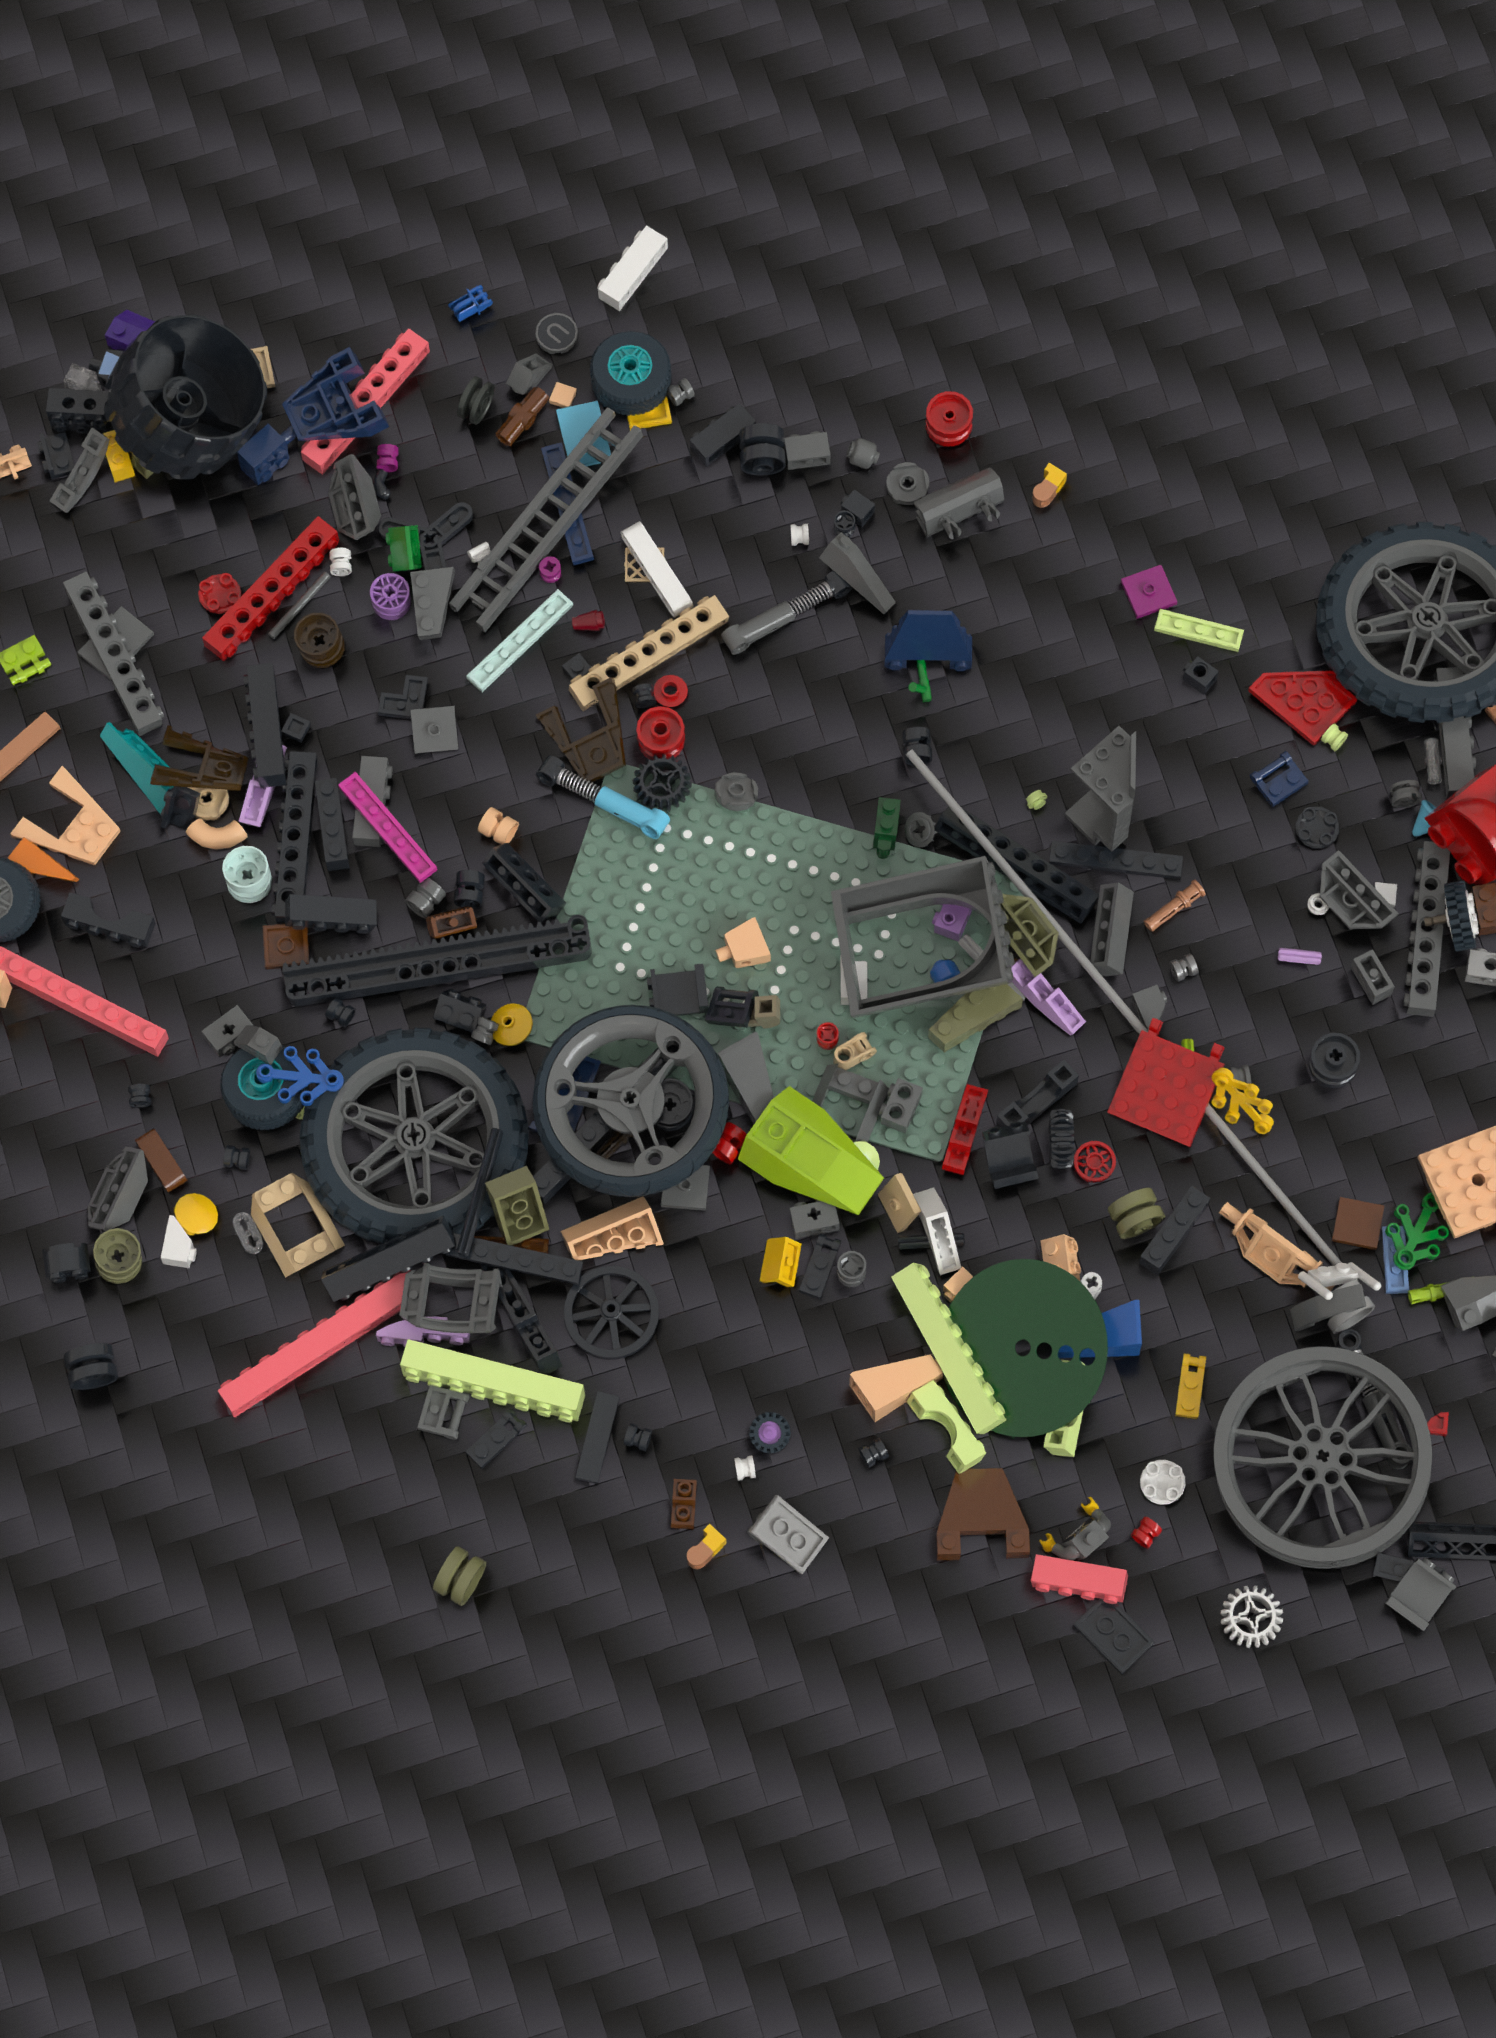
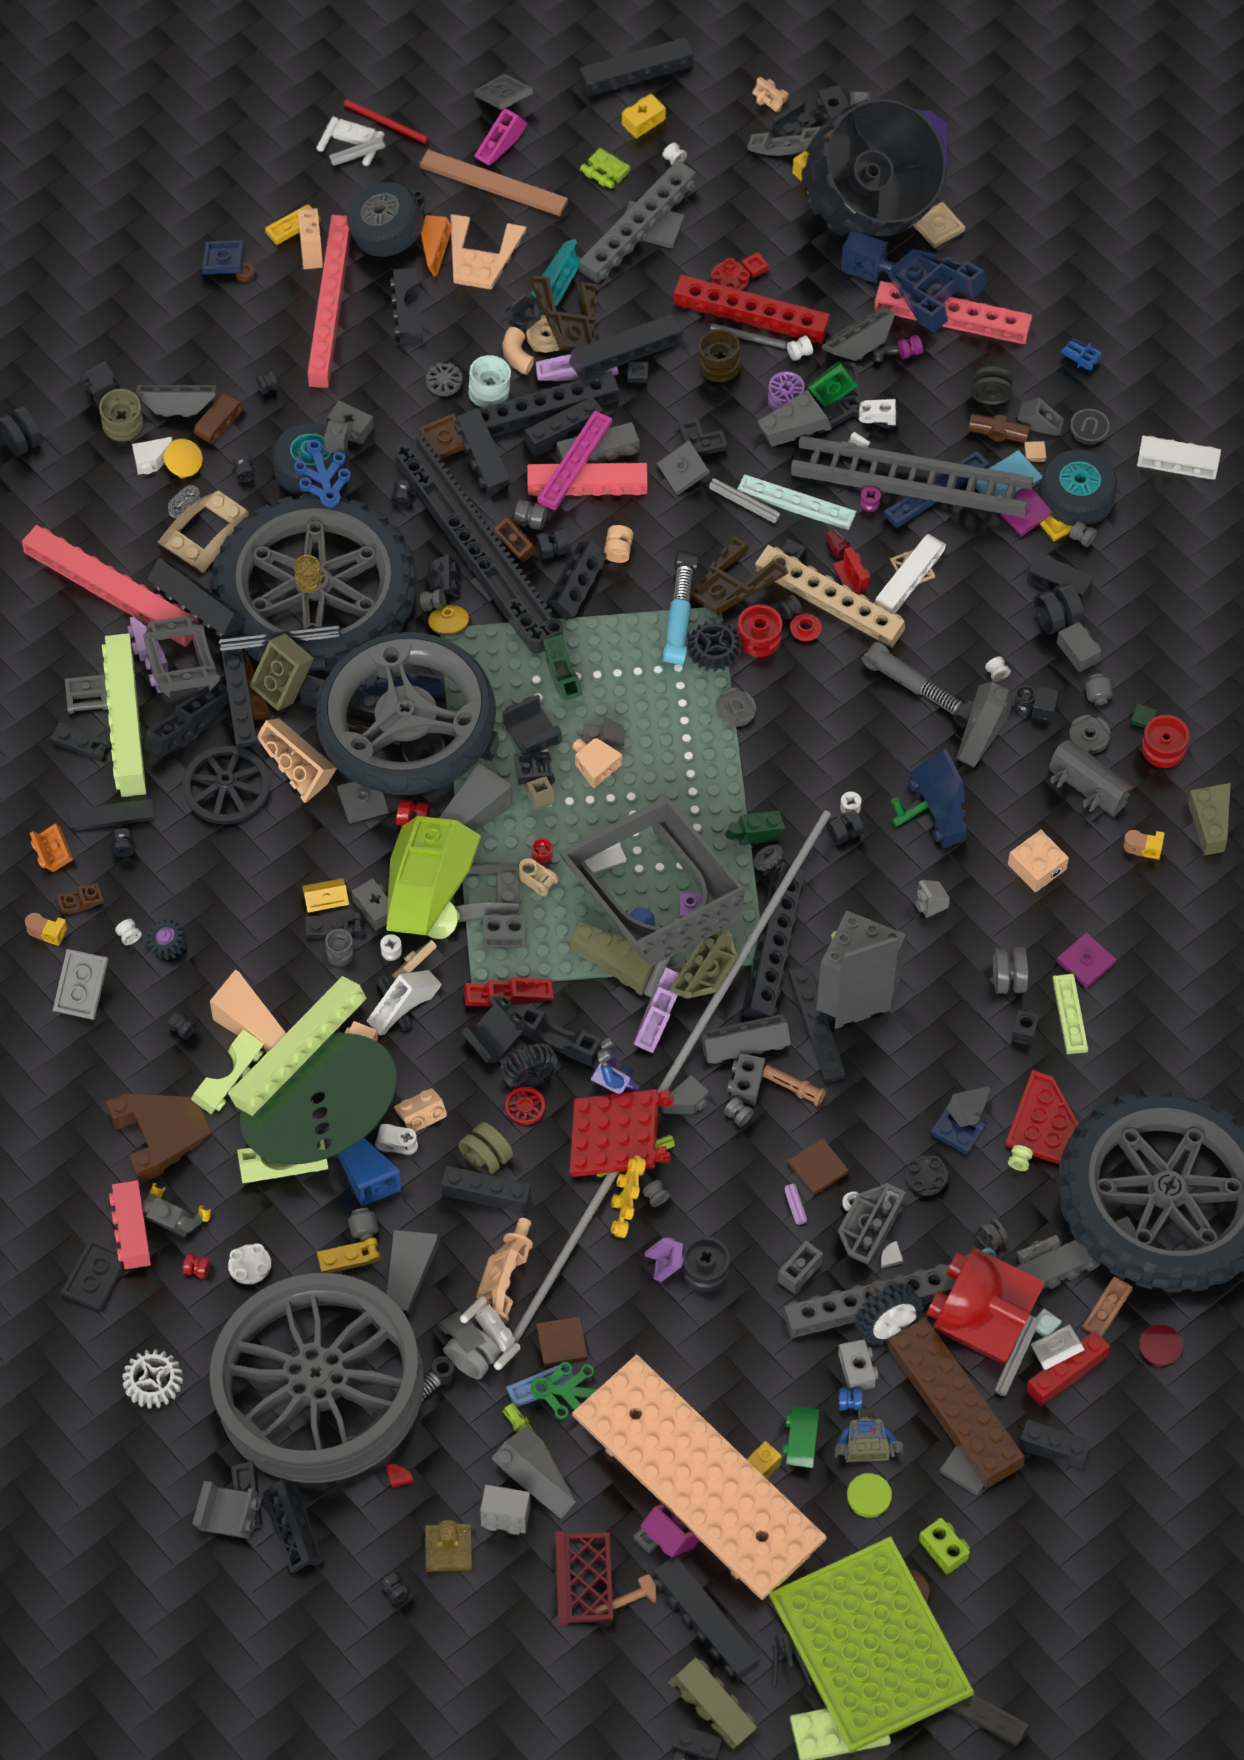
camera: 65 degrees right, 10 degrees down
none -> orange bracket [30,824,73,872]
none -> clear yellow wheel [294,555,322,592]
none -> dark grey head [348,1208,379,1242]
none -> white wheel [380,934,402,961]
none -> dark grey slope [387,1230,440,1313]
none -> dark grey wheel [426,362,463,396]
none -> coral brick [528,463,647,496]
none -> dark green arch [542,634,583,701]
none -> dark grey slope [583,717,624,746]
none -> torso [591,1036,641,1095]
none -> medium lavender bracket [645,1238,684,1282]
none -> white wheel [663,143,687,165]
none -> light grey axle [709,478,780,523]
none -> dark grey brick [727,1053,765,1105]
none -> red plate [742,252,769,278]
none -> reddish brown tile [788,1138,848,1196]
none -> red bracket [833,546,870,594]
none -> white wheel [840,792,861,814]
none -> white leg [859,399,896,425]
none -> light grey slope [915,880,950,918]
none -> dark grey slope [947,1087,990,1127]
none -> dark grey wheel [993,947,1028,994]
none -> magenta plate [1000,488,1052,537]
none -> light nougat brick [1008,830,1069,893]
none -> dark green tile [1131,704,1157,728]
none -> olive wedge [1188,783,1230,855]

